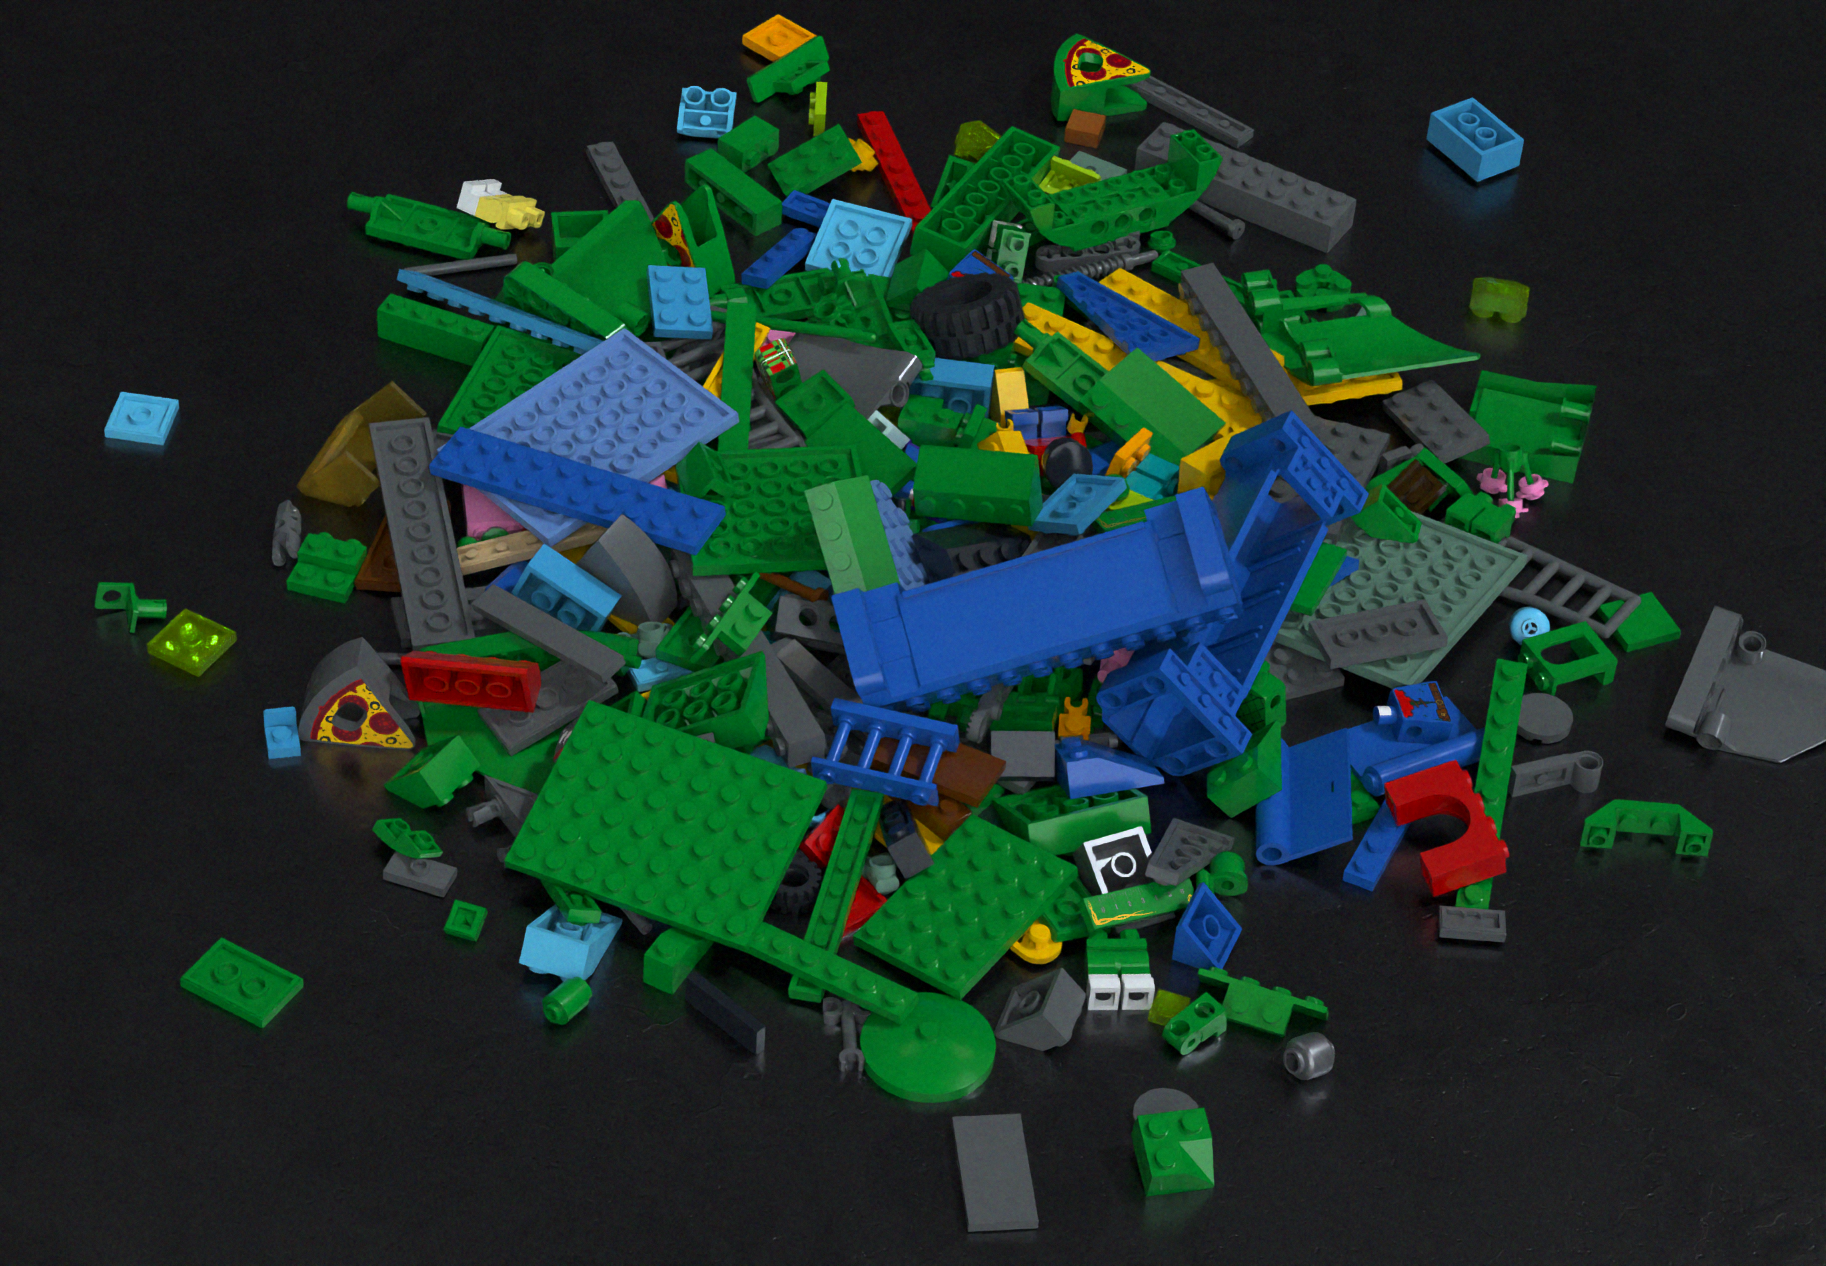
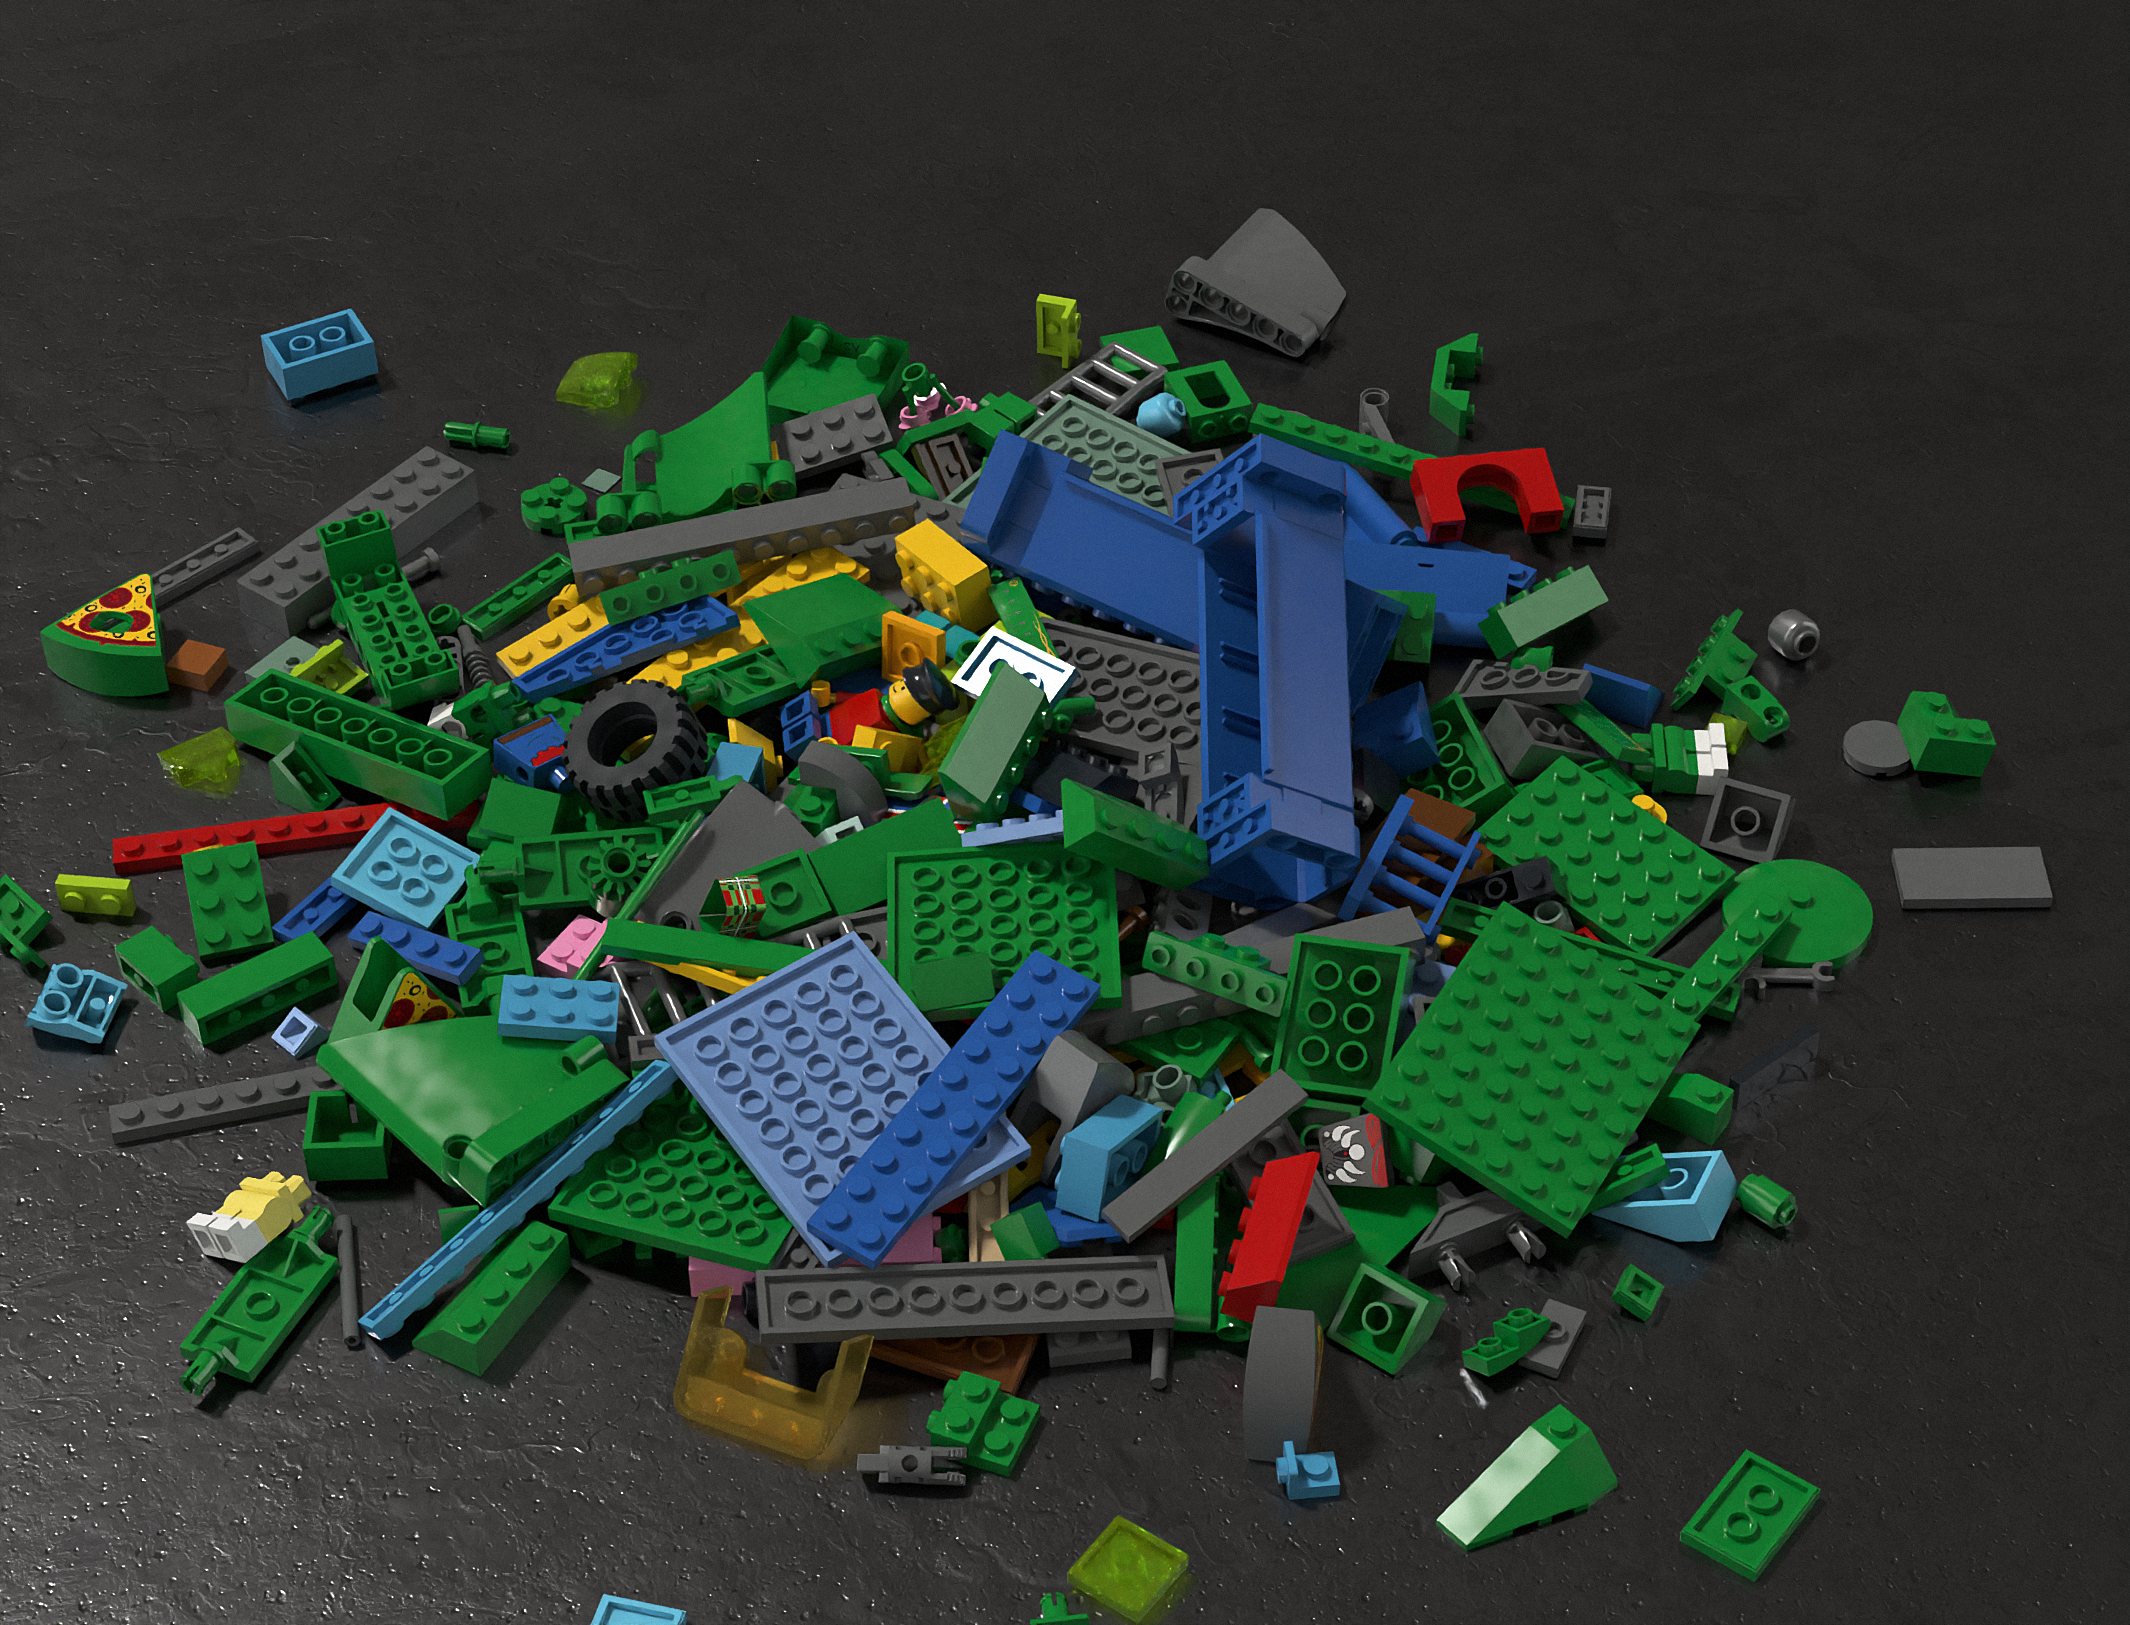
camera: 80 degrees left, 0 degrees up
none -> green axle [444,422,510,450]
none -> green bracket [599,549,742,625]
none -> dark grey brick [798,740,889,829]
none -> green brick [990,1201,1060,1261]
none -> lime bracket [1036,294,1082,369]
none -> green arm [1050,696,1095,734]
none -> green wedge [1436,1404,1618,1551]
none -> green brick [1477,565,1609,660]

